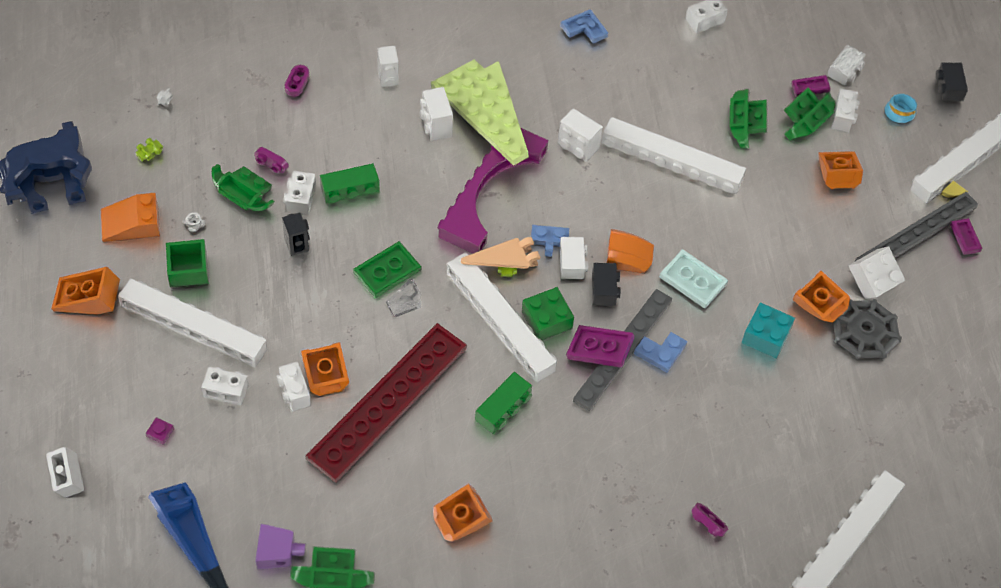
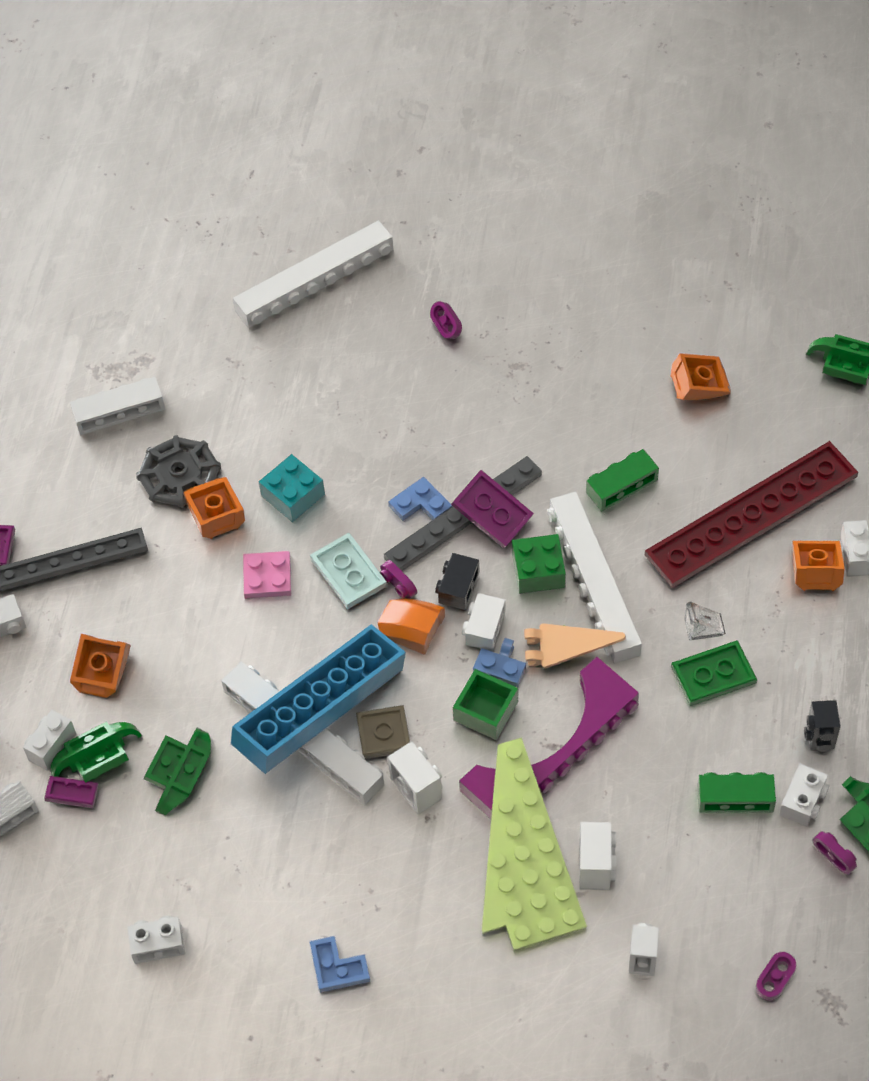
camera: 155 degrees left, 0 degrees up
white brick [848,247,905,299] -> none
none -> white brick [70,377,165,435]
none -> dark azure brick [231,624,406,774]
none -> bright pink plate [243,551,291,599]
none -> dark tan plate [356,705,410,759]
none -> magenta plate [380,560,418,599]
none -> green piece [452,669,518,740]

